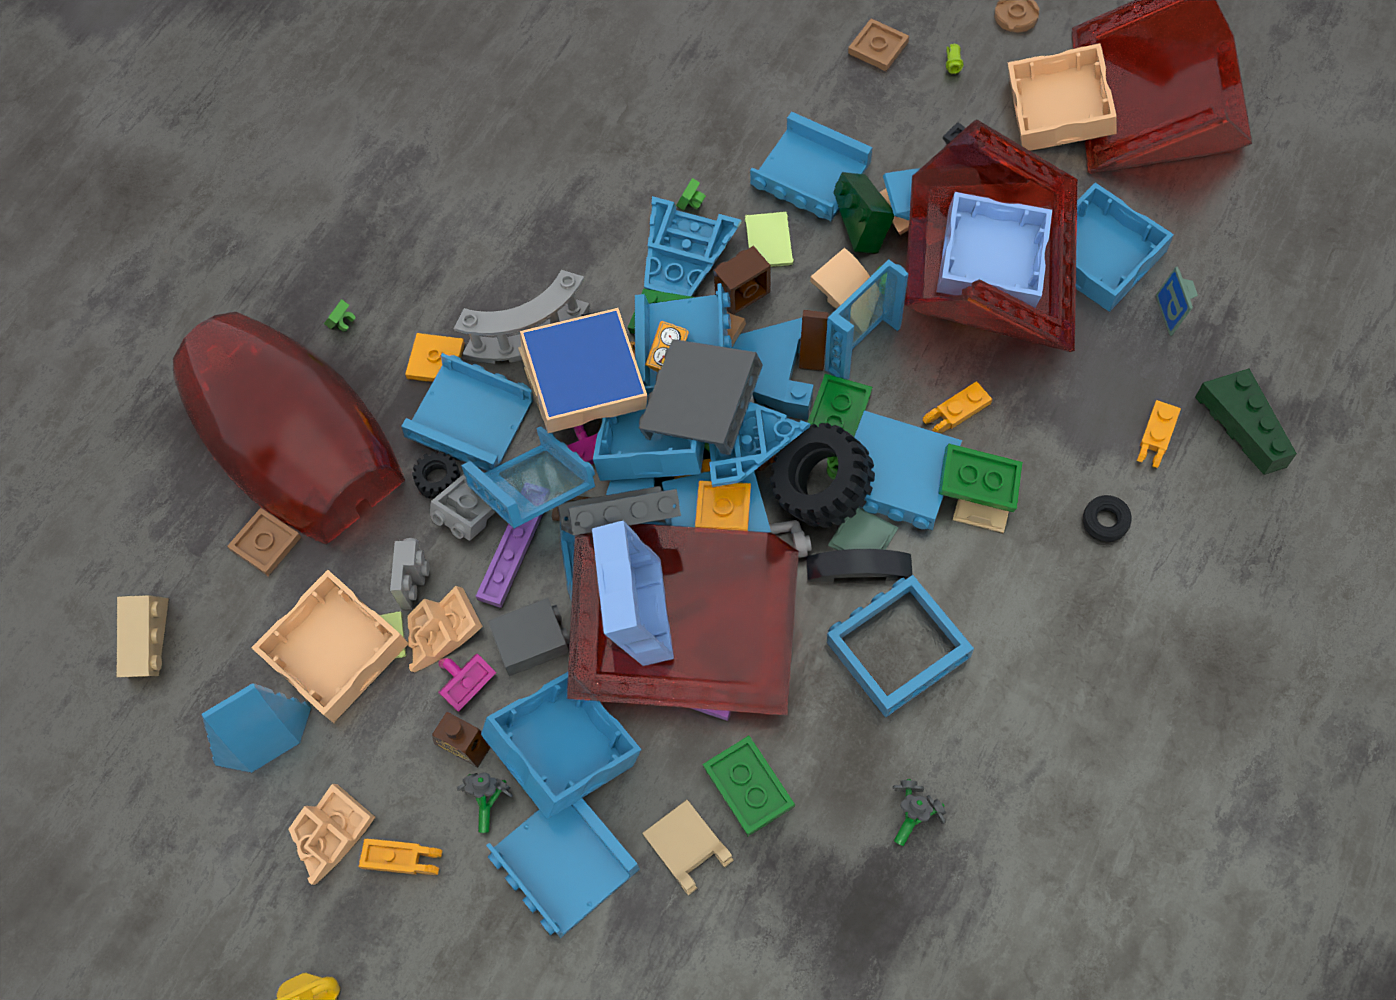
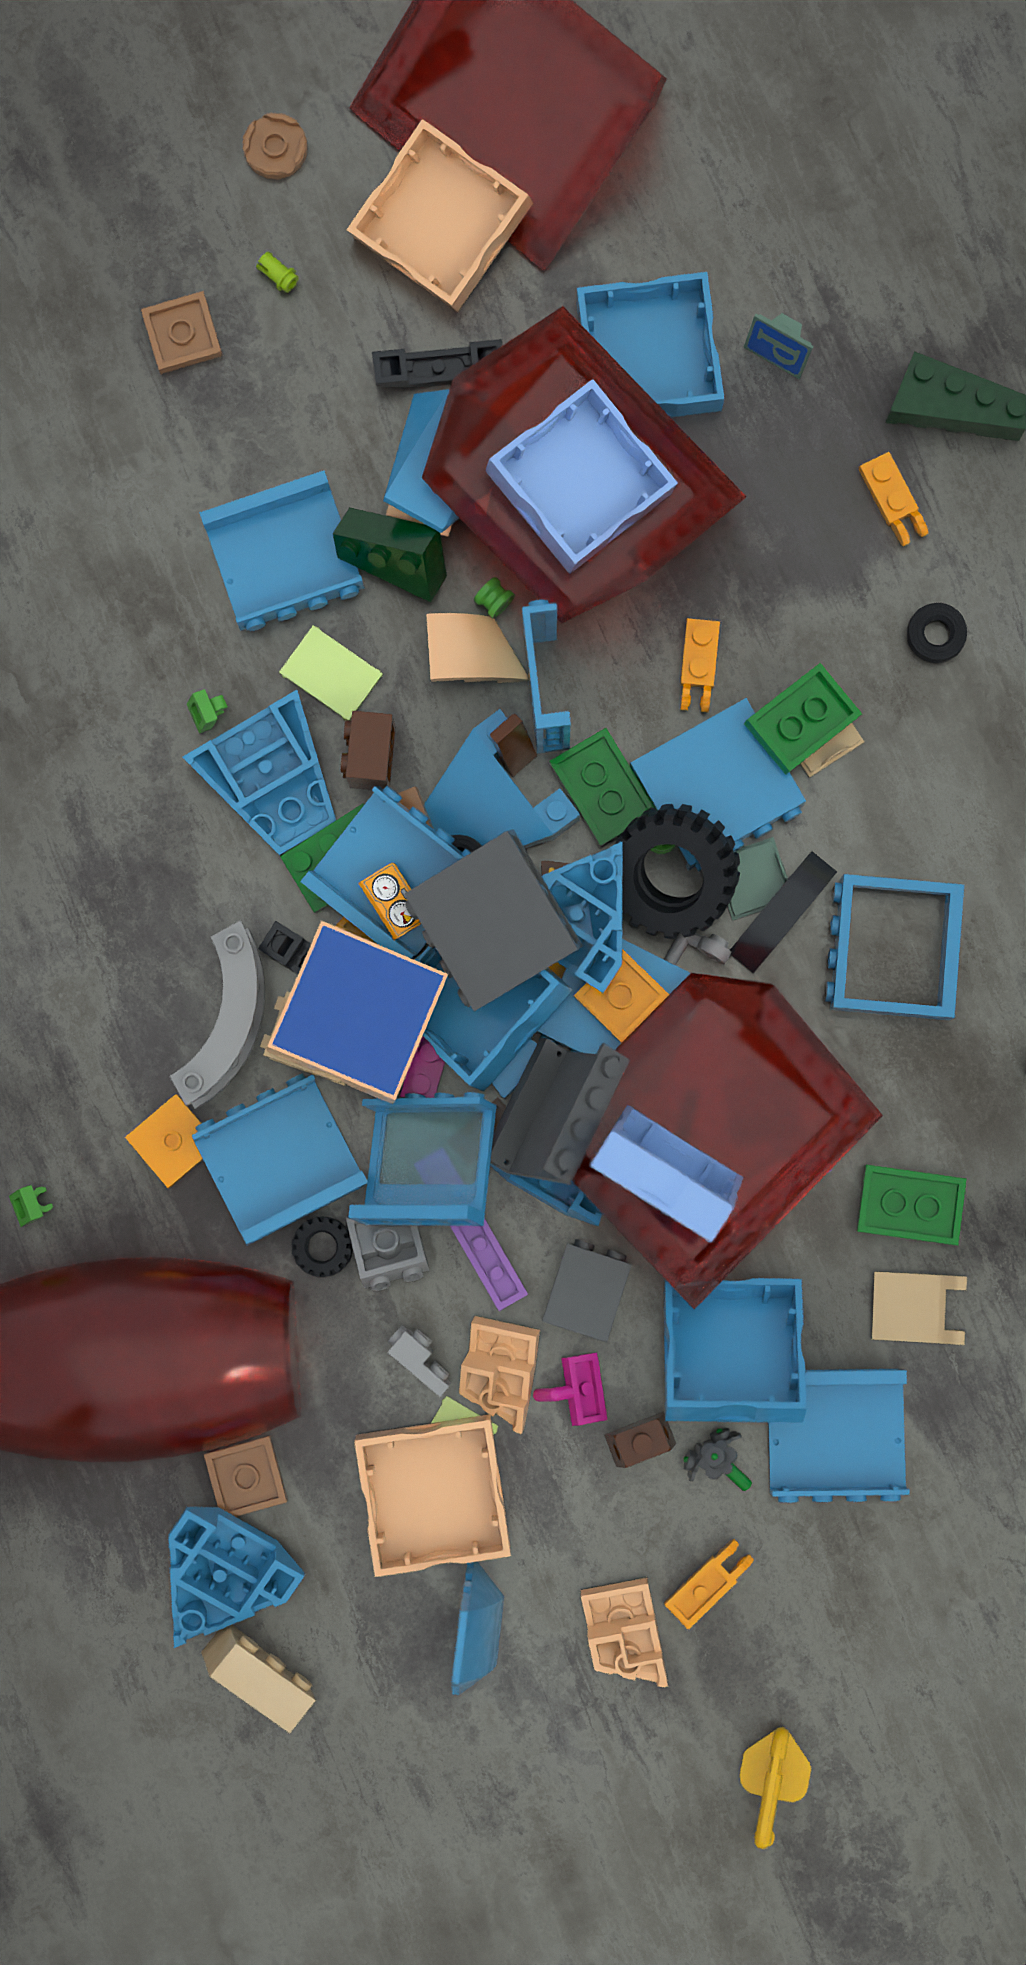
camera: 50 degrees left, 20 degrees up
none -> dark azure wedge [168,1507,305,1648]

